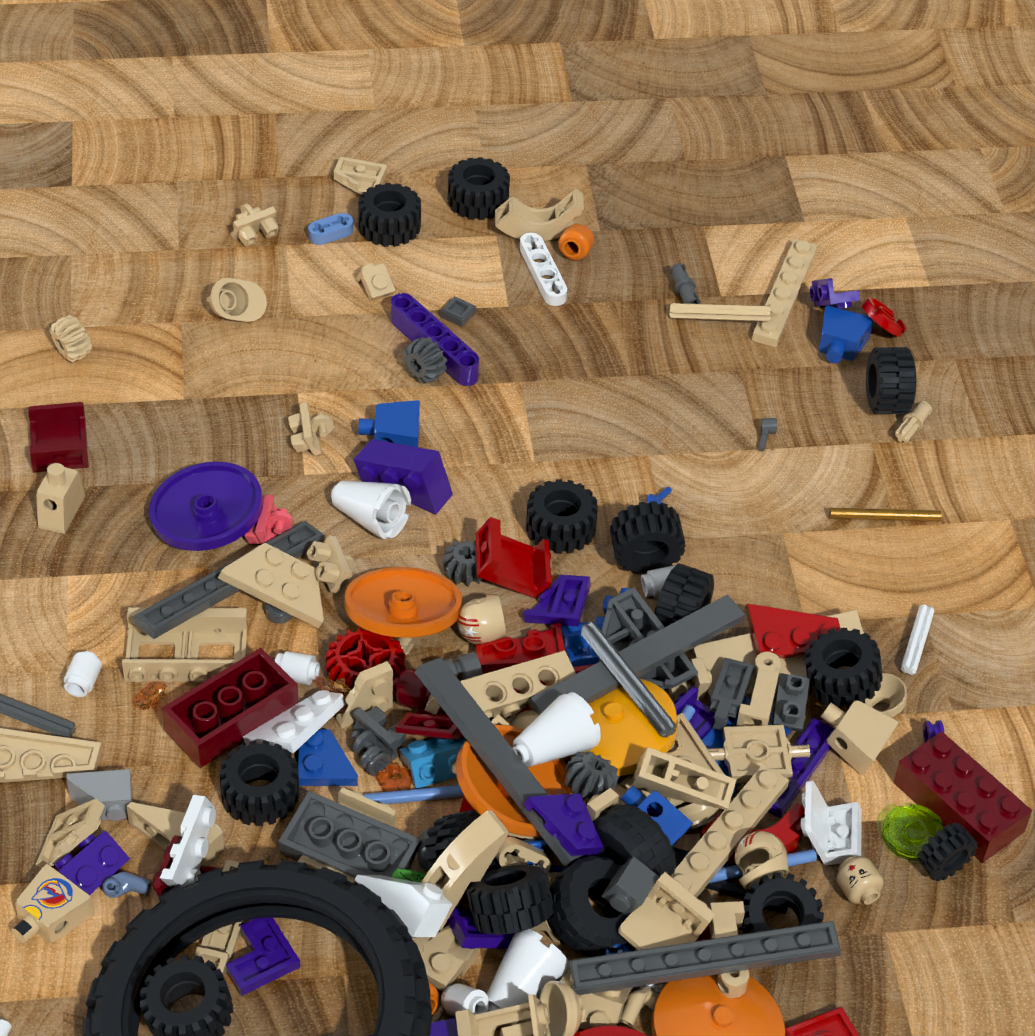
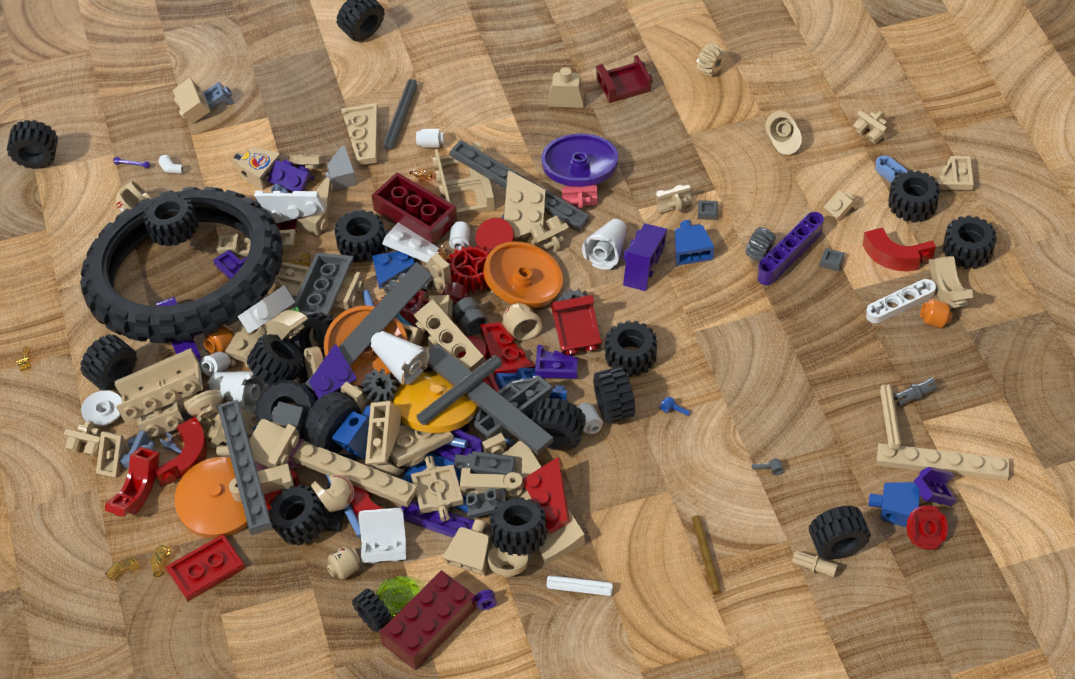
camera: 85 degrees right, 5 degrees up
none -> red tile [475,218,515,251]
none -> dark grey tile [698,200,718,220]
none -> red arch [862,227,936,271]

